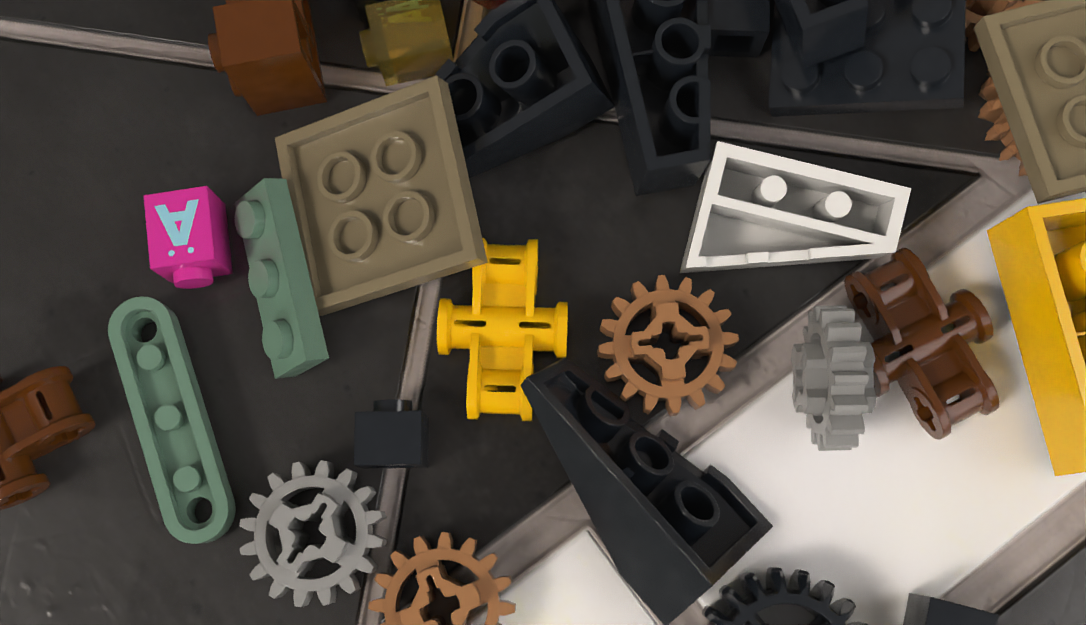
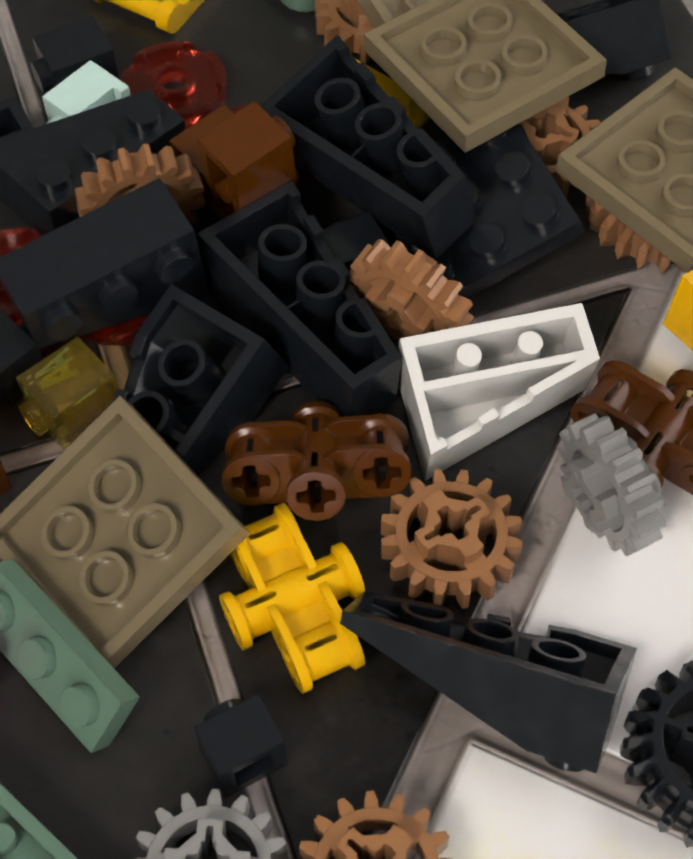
camera: 30 degrees left, 20 degrees down
none -> reddish brown axle [221,401,412,521]
none -> medium nougat gear [349,239,474,341]

